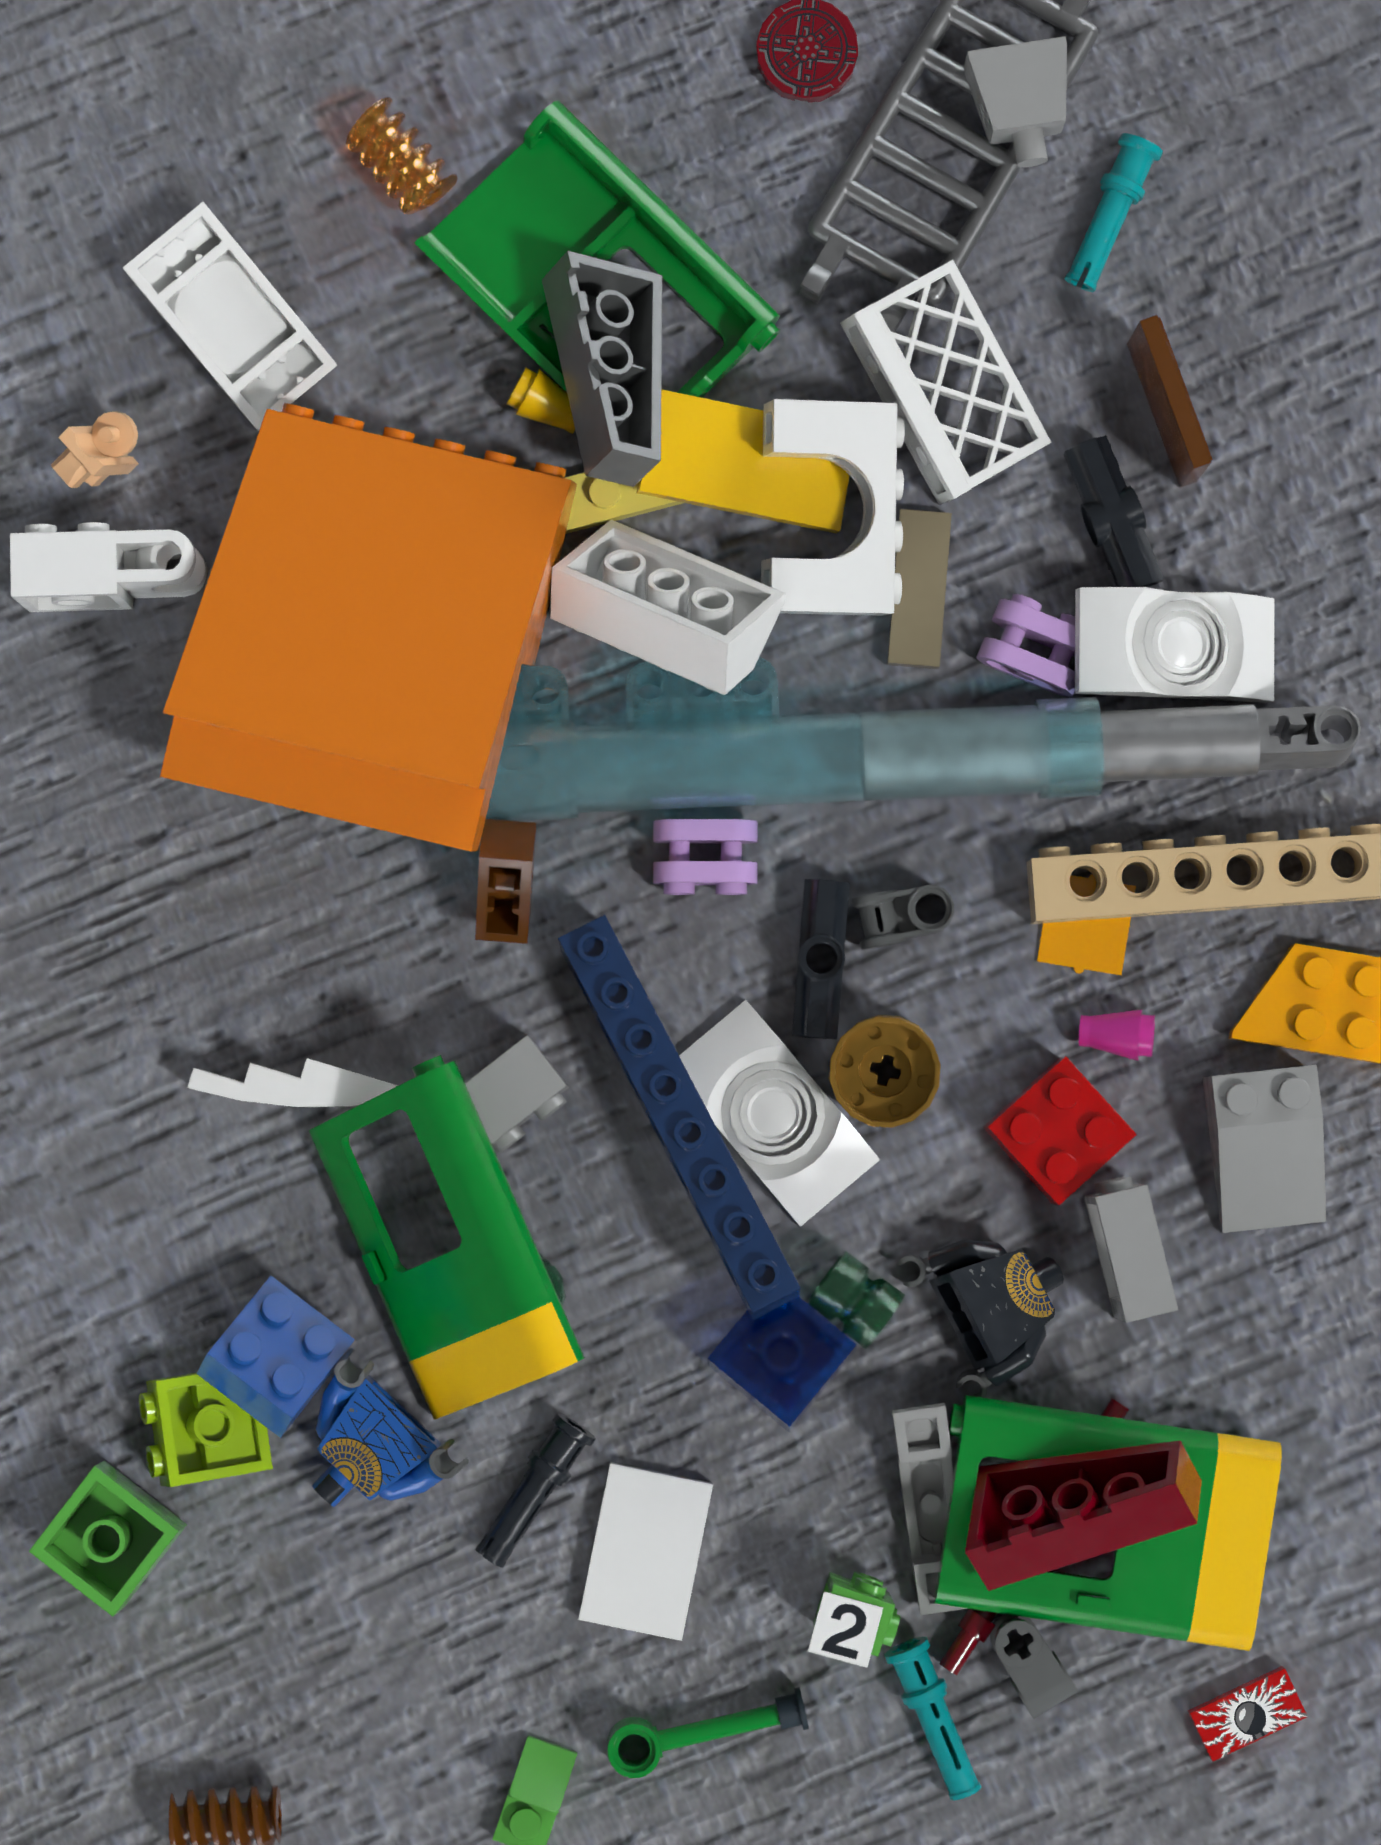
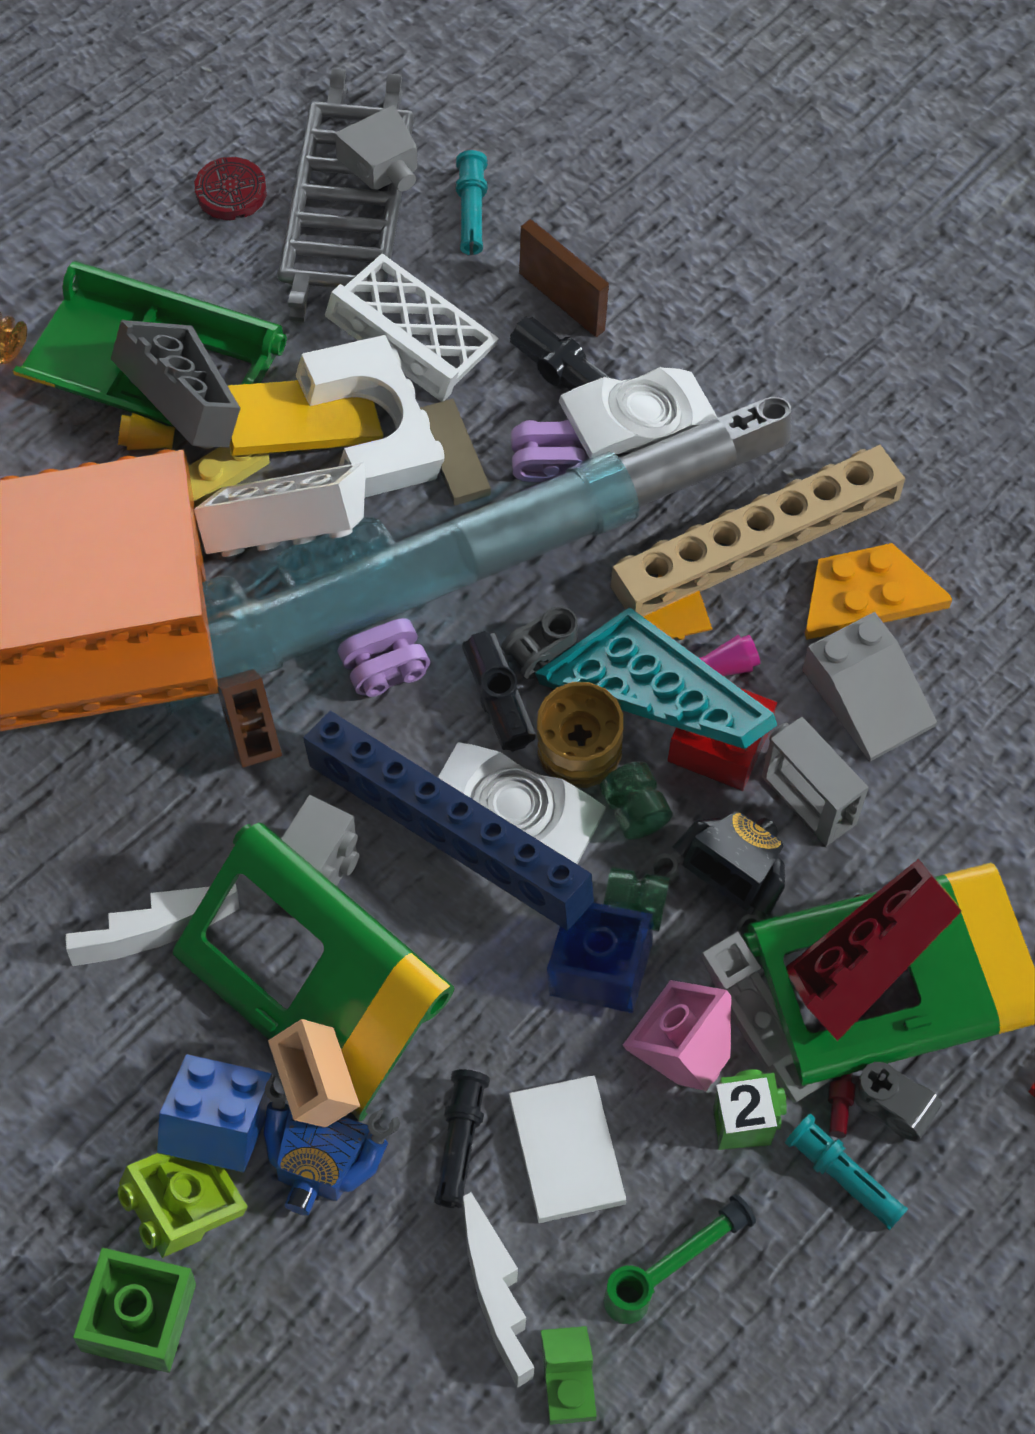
camera: 25 degrees left, 25 degrees down
none -> light nougat brick [268,1019,360,1127]
none -> white slope [463,1192,534,1388]
none -> teal wing [535,607,777,749]
none -> clear green wheel [600,761,673,840]
none -> bright pink slope [623,980,731,1091]

